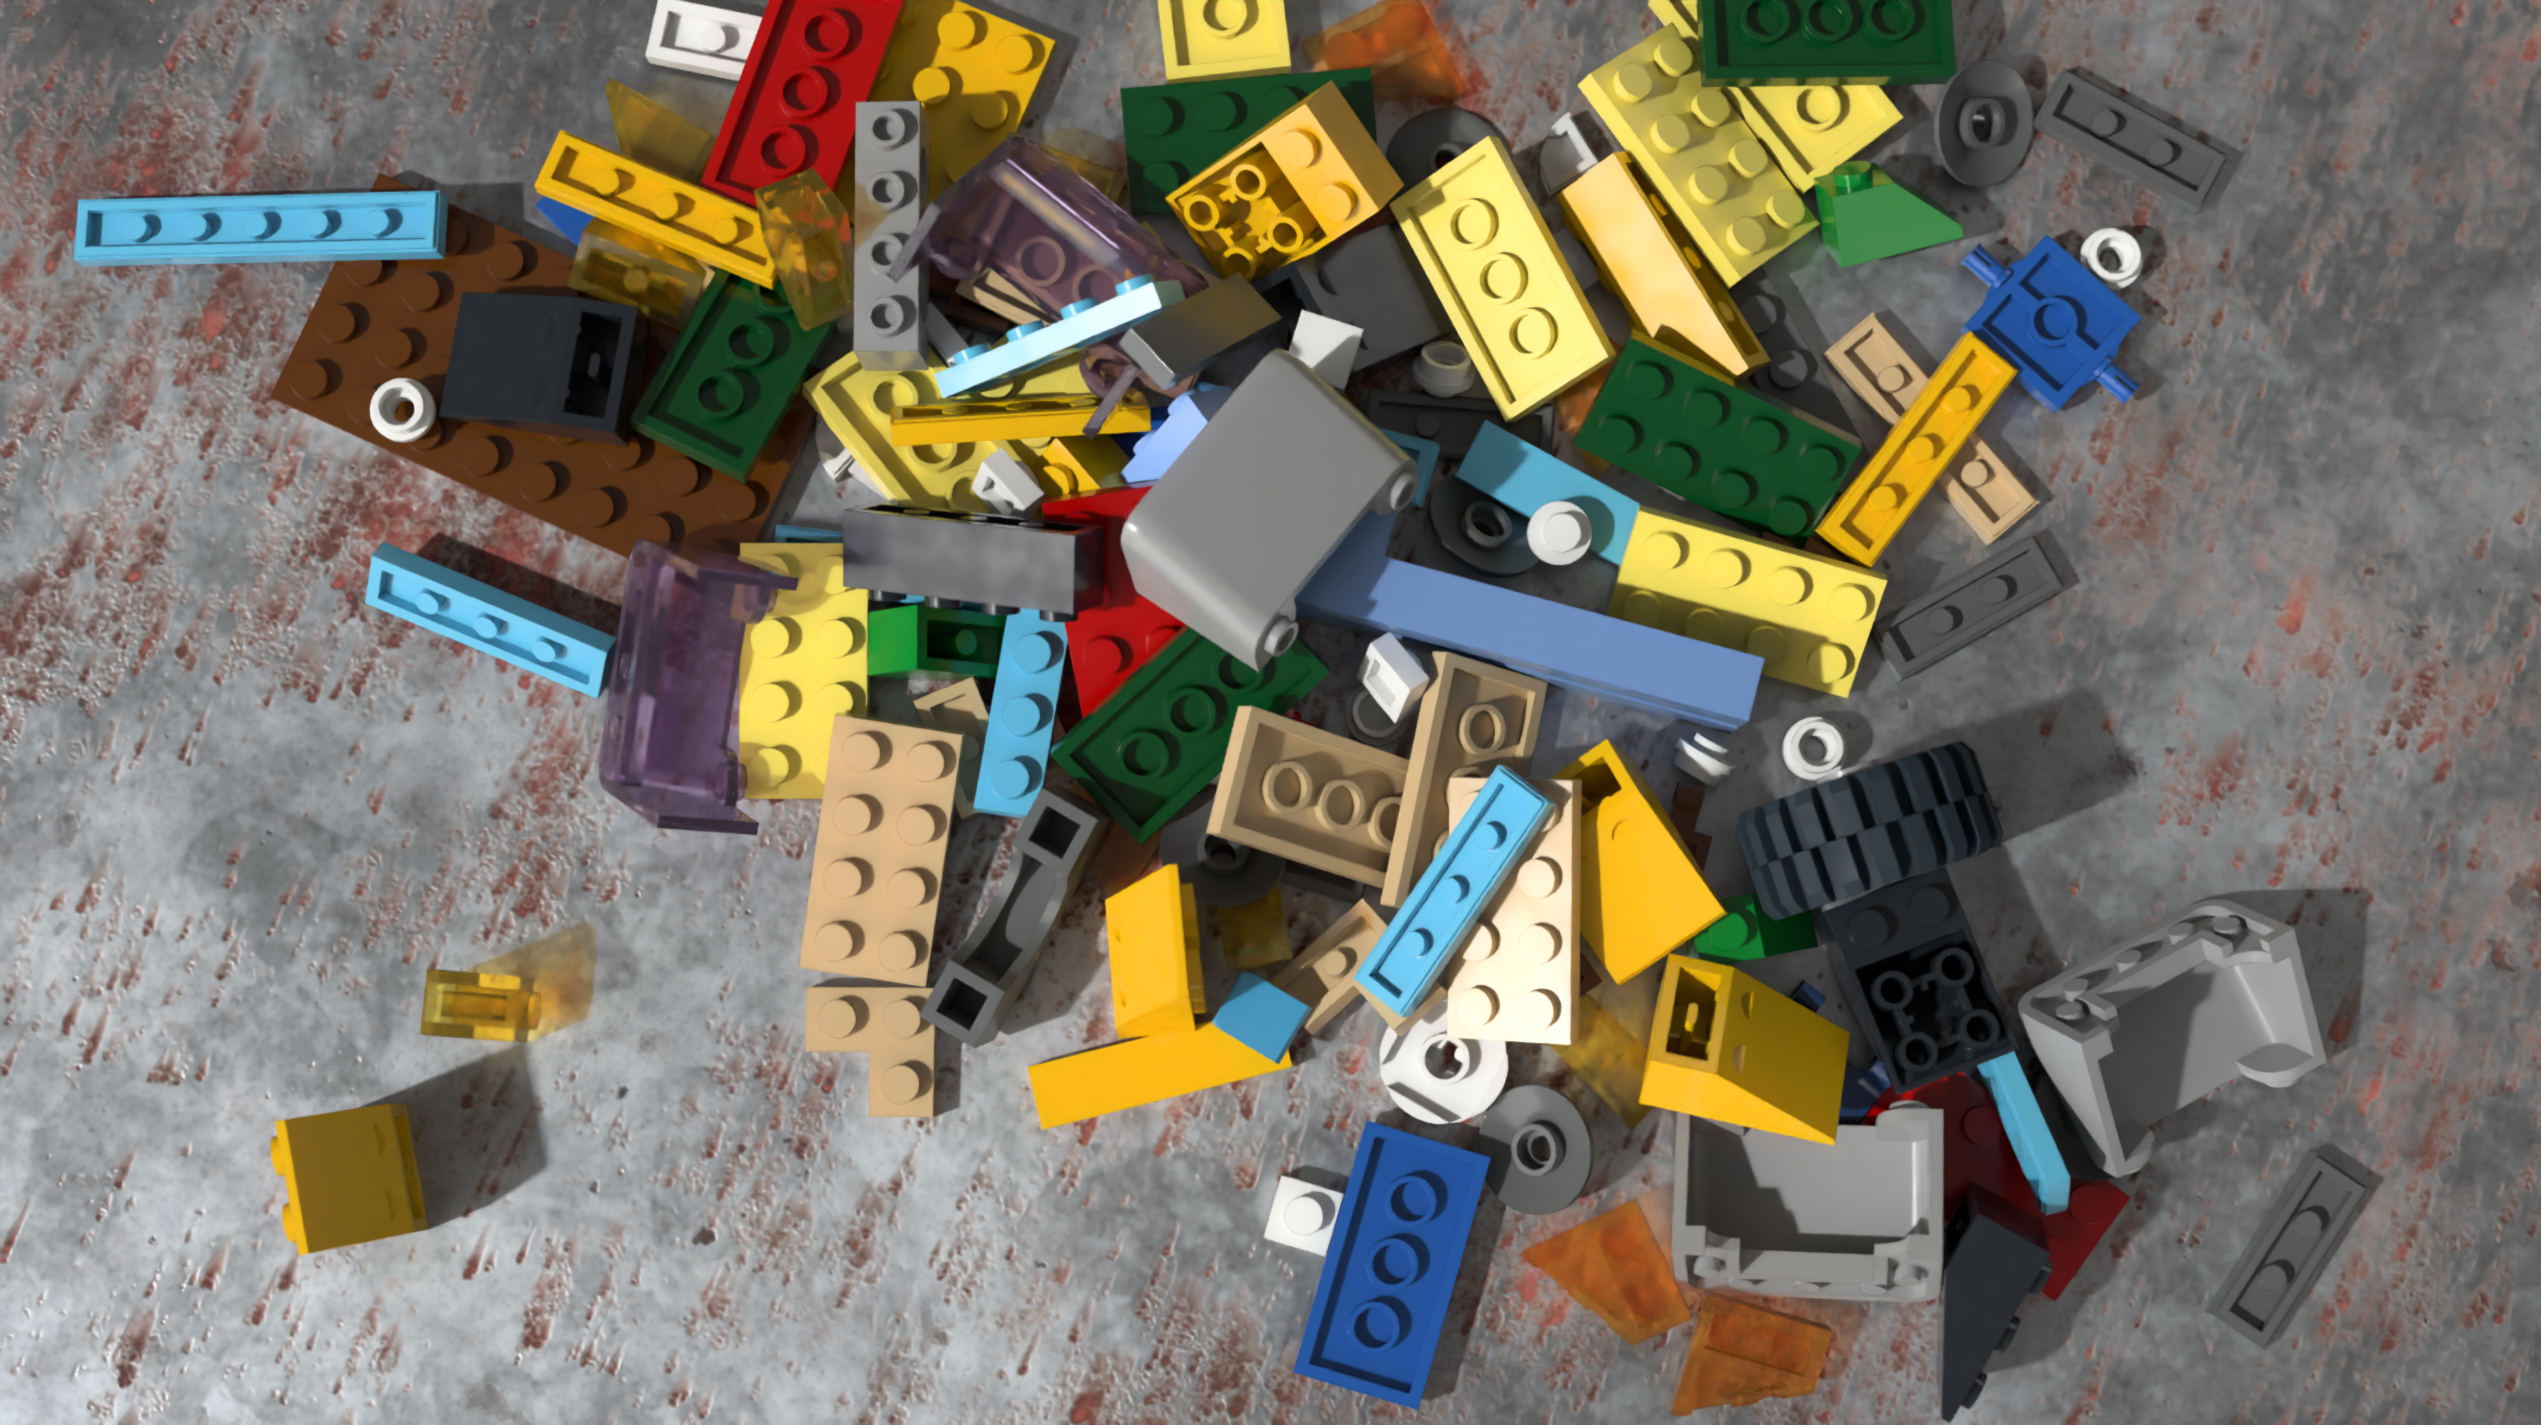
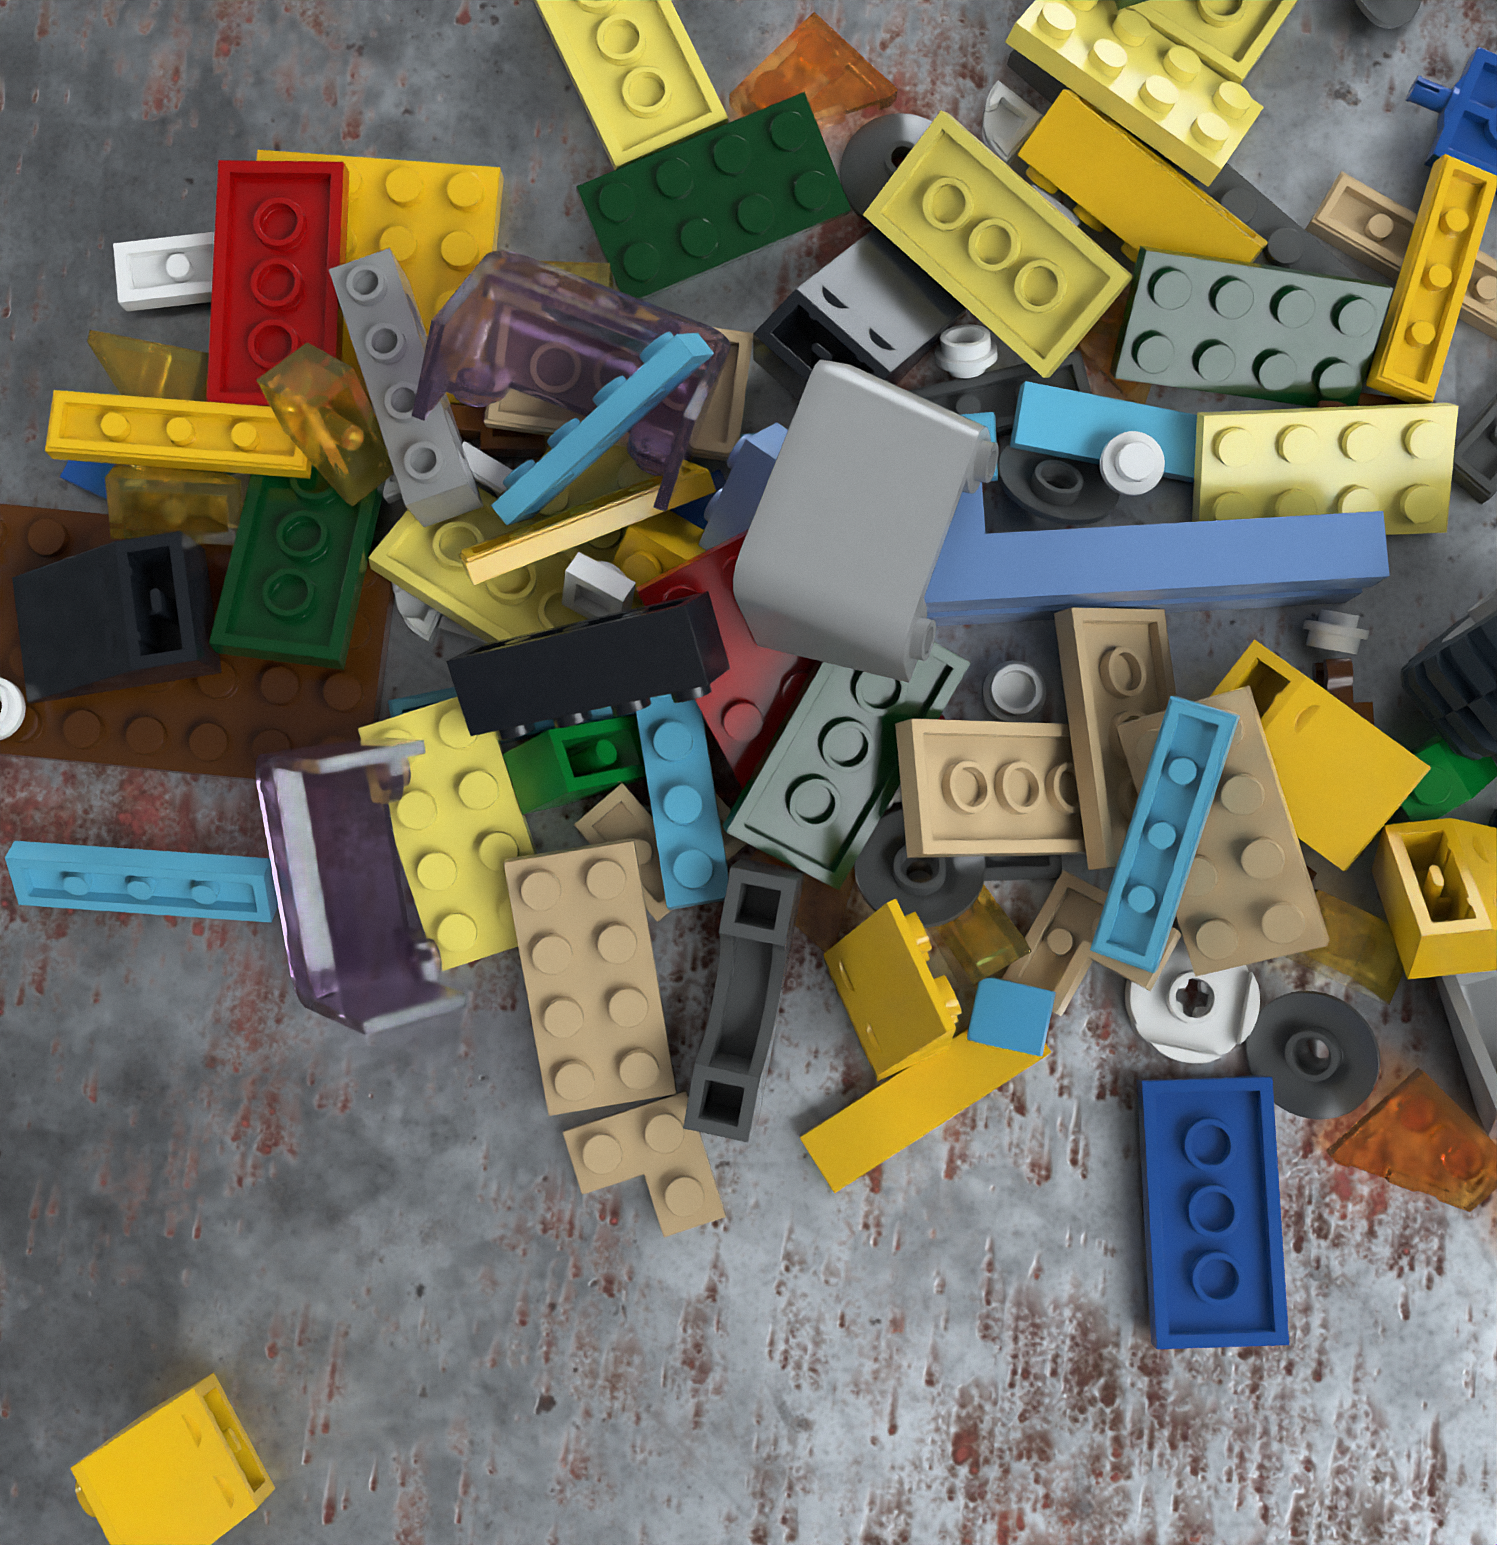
camera: 15 degrees left, 0 degrees up
clear yellow slope [420,969,542,1043] -> none
dark grey tile [1119,272,1282,391] -> none
yellow slope [1165,80,1404,284] -> none
white plate [1263,1175,1344,1256] -> none
white tile [1288,310,1364,394] -> none
white plate [1356,632,1430,724] -> none
white plate [1782,717,1847,781] -> none
green slope [1814,161,1964,268] -> none

